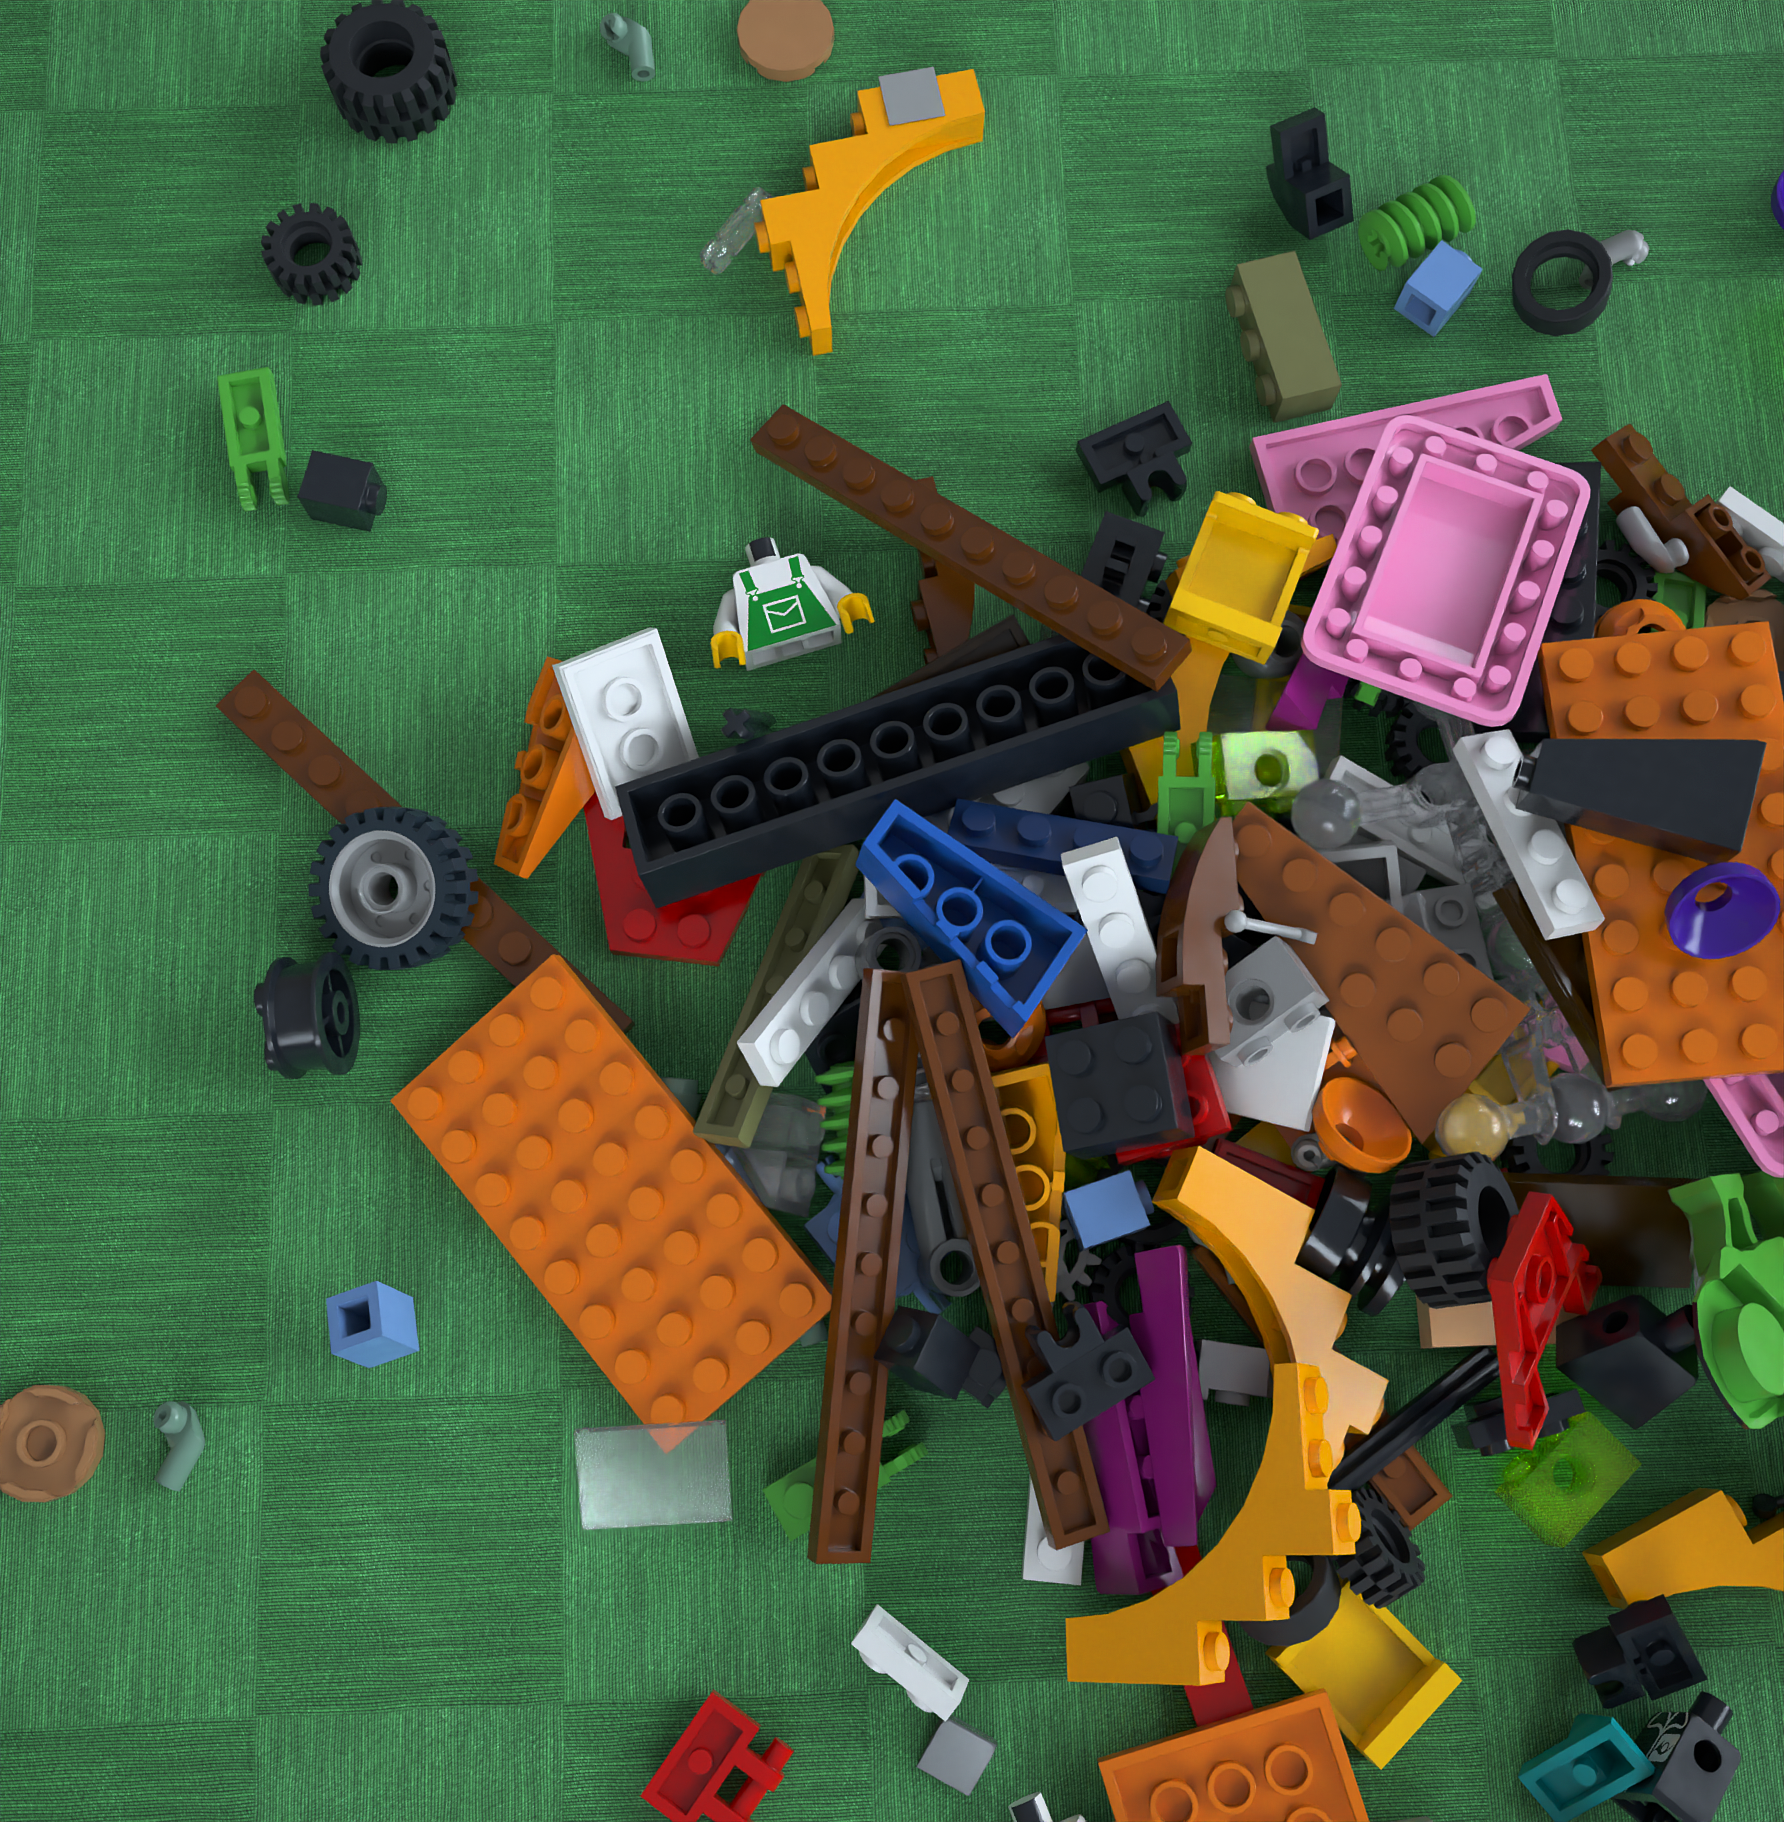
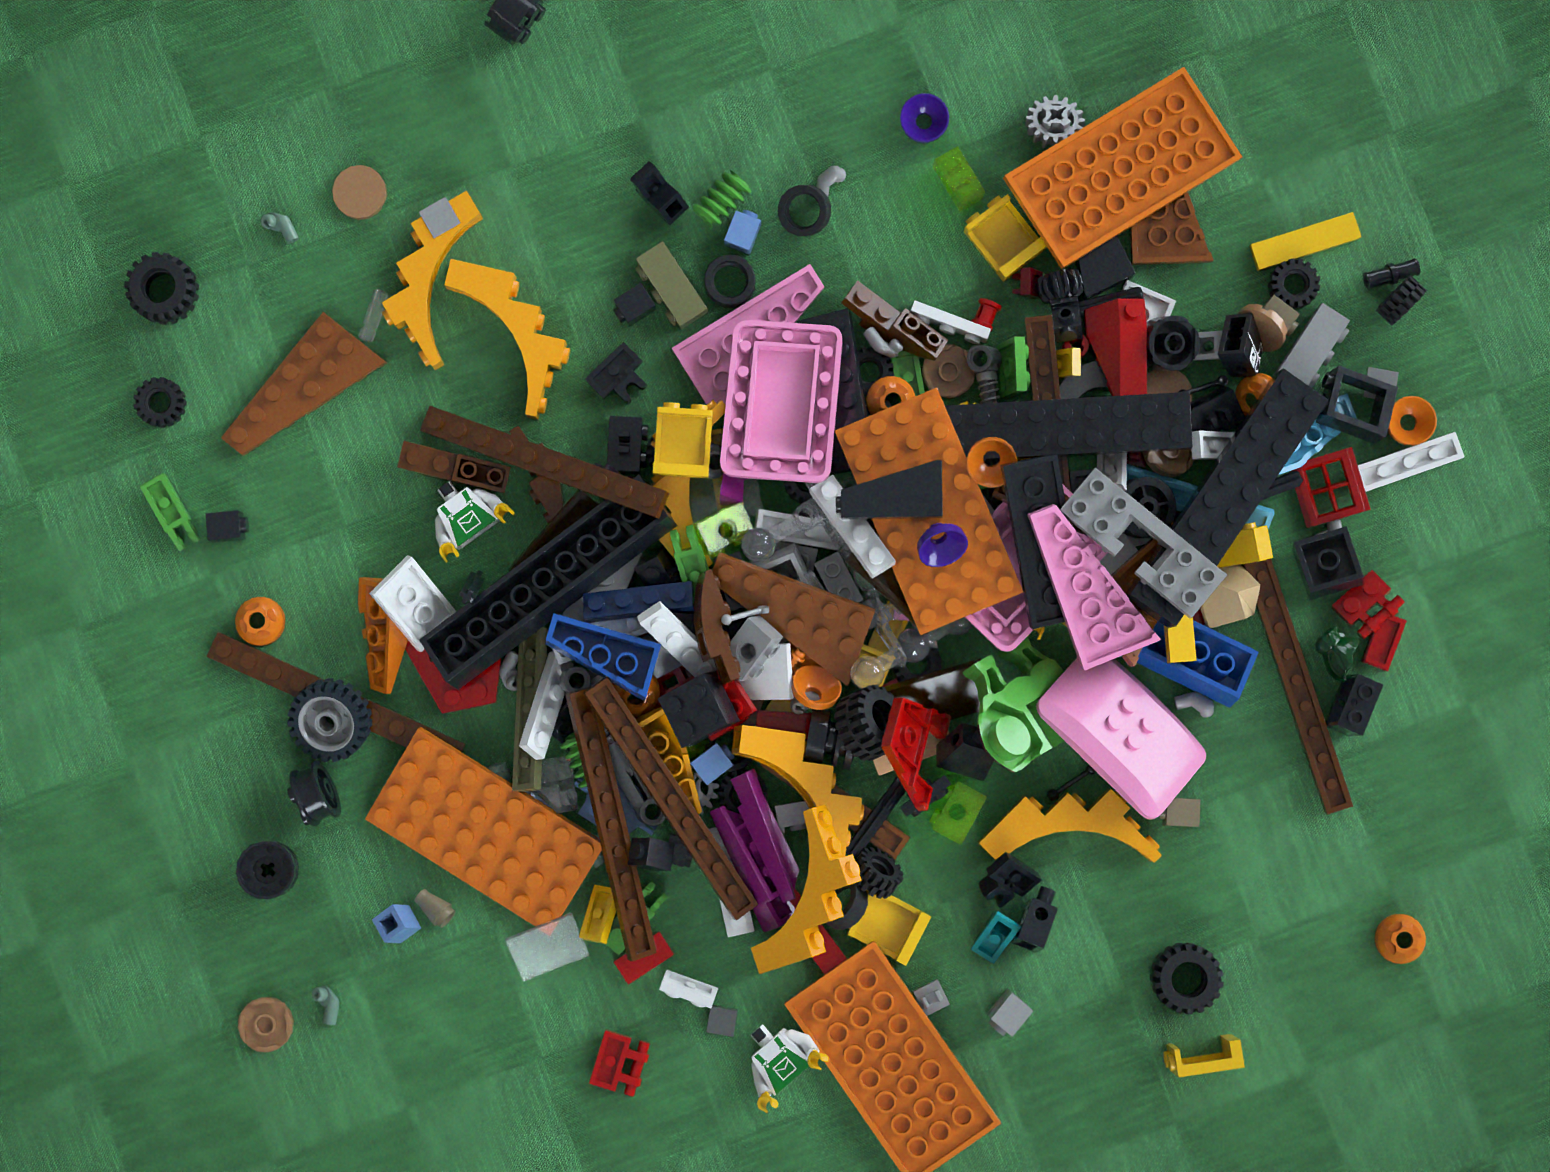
camera: 15 degrees left, 10 degrees up
black plate [1021,1301,1155,1442] -> none
none -> dark orange wing [221,312,387,456]
none -> orange piece [235,597,286,646]
none -> black wheel [236,841,299,899]
none -> reddish brown slope [396,441,511,493]
none -> dark tan cone [414,889,456,928]
none -> light orange arch [444,259,570,420]
none -> light grey arm [499,650,519,691]
none -> yellow plate [579,884,616,944]
none -> black brick [613,283,657,327]
none -> red tile [614,931,674,985]
none -> black tyre [704,255,755,308]

